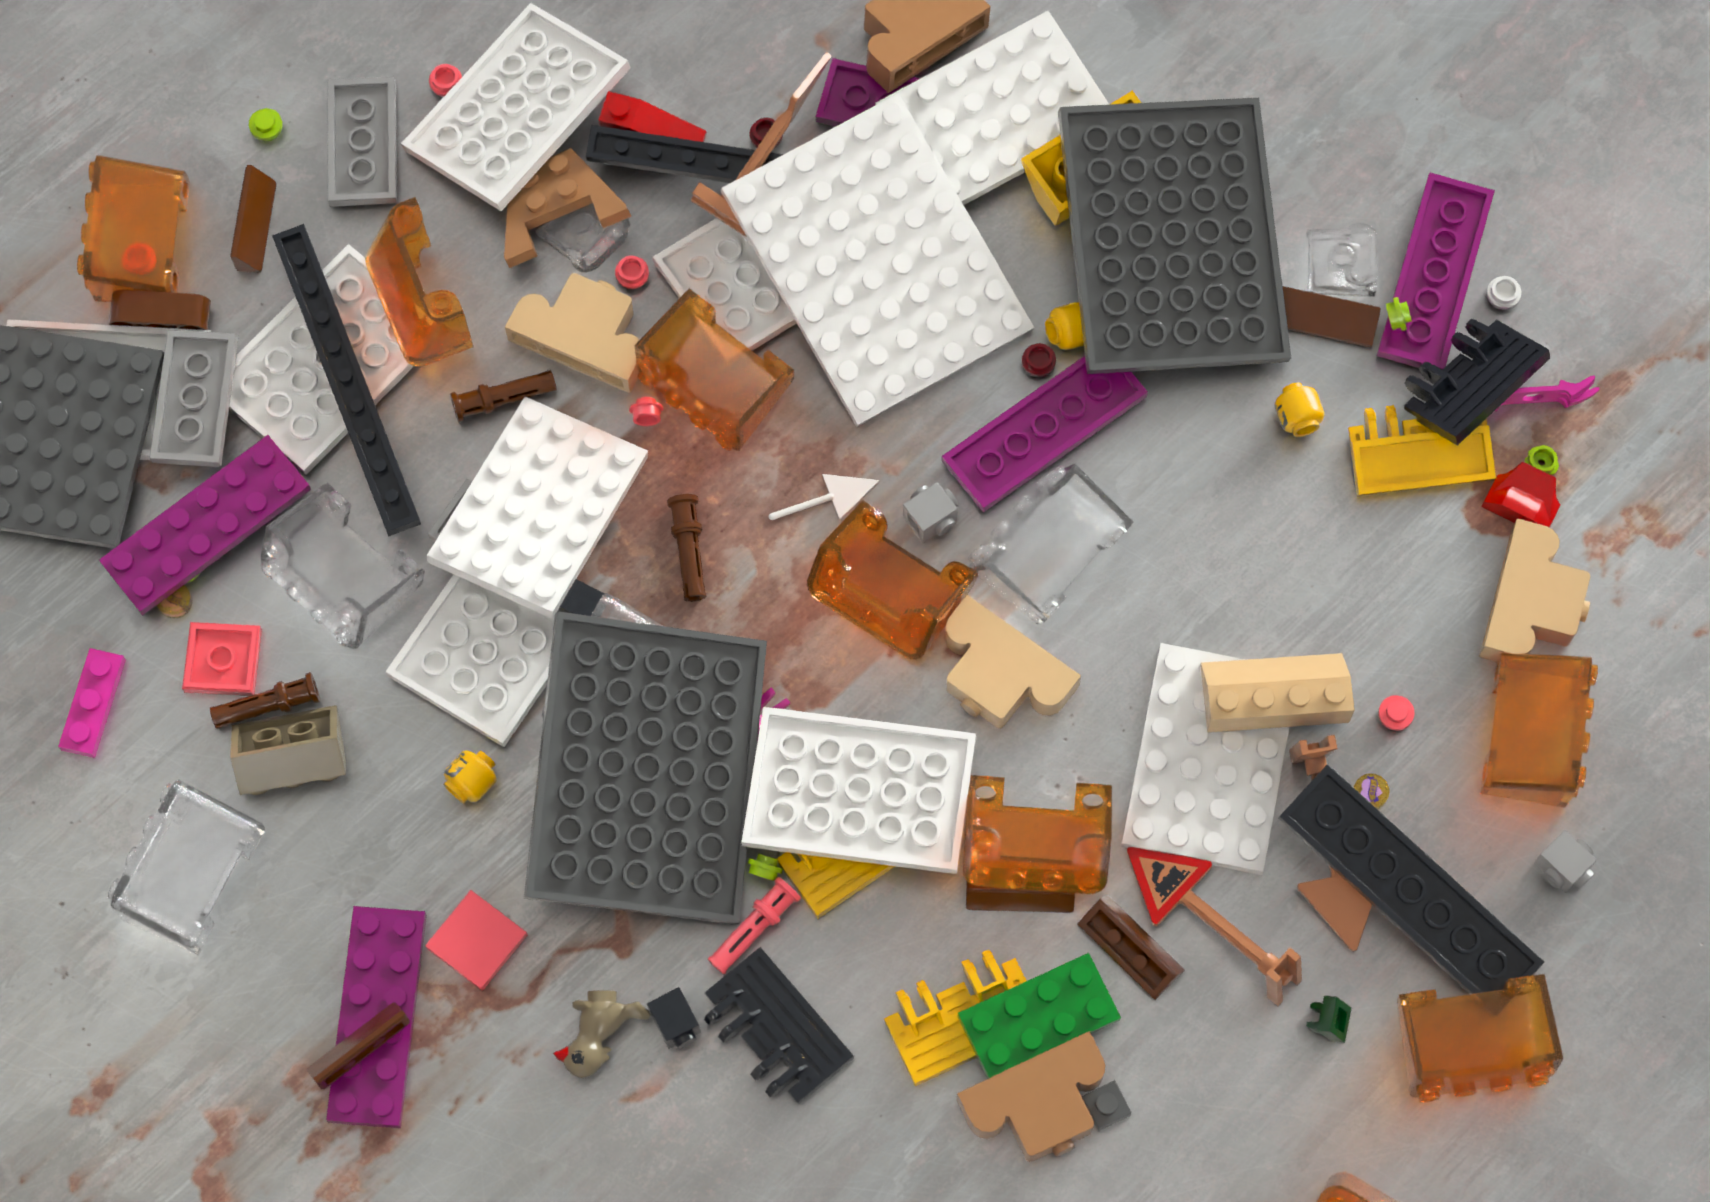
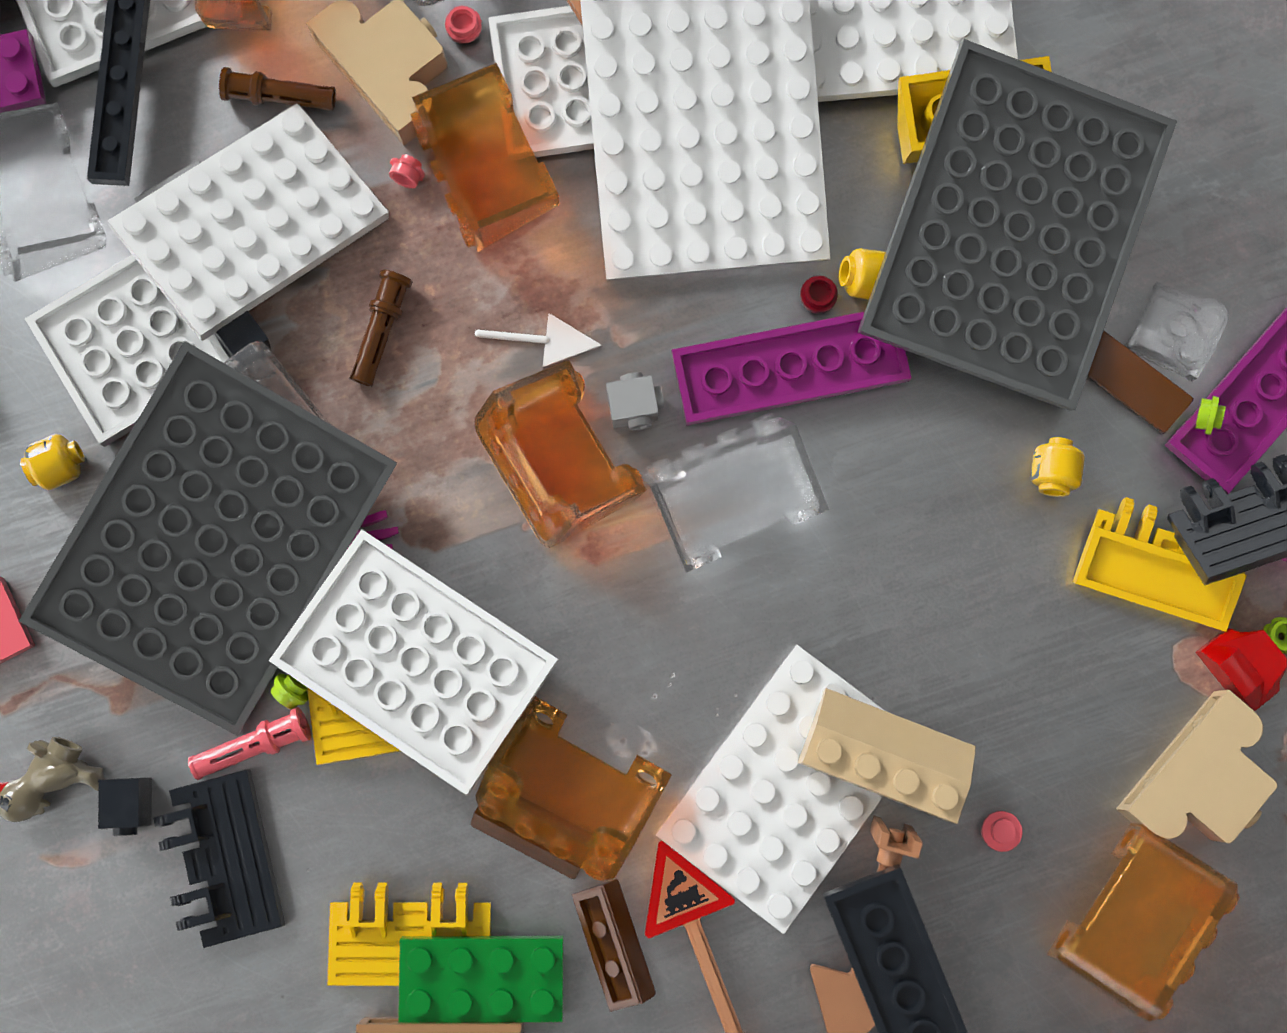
camera: 25 degrees right, 10 degrees up
tan brick [945,595,1081,728] -> none
clear yellow tile [1354,773,1390,809] -> none

